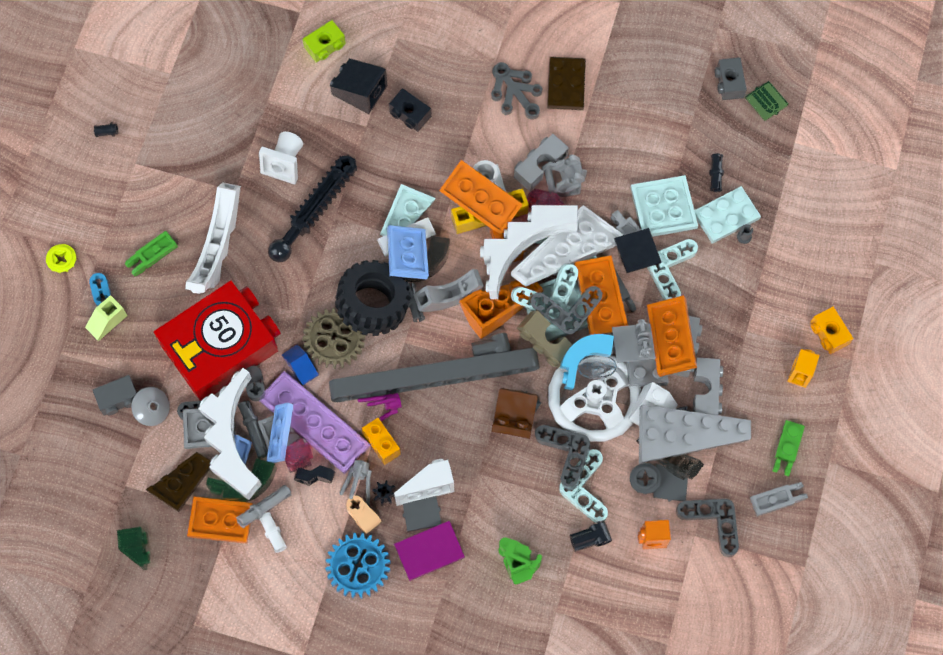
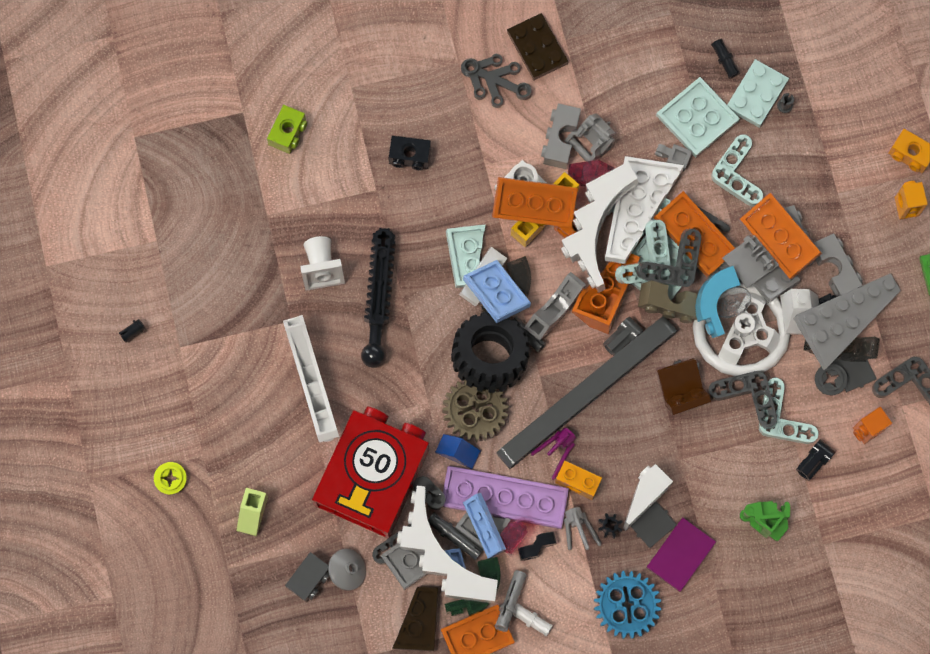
camera: 30 degrees left, 5 degrees up
dark azure beam [89,273,111,306] -> none
bright green hinge [125,231,178,276] -> none
black slope [330,58,388,114] -> none
light nougat piece [346,496,382,534] -> none
black piece [614,228,662,273] -> none

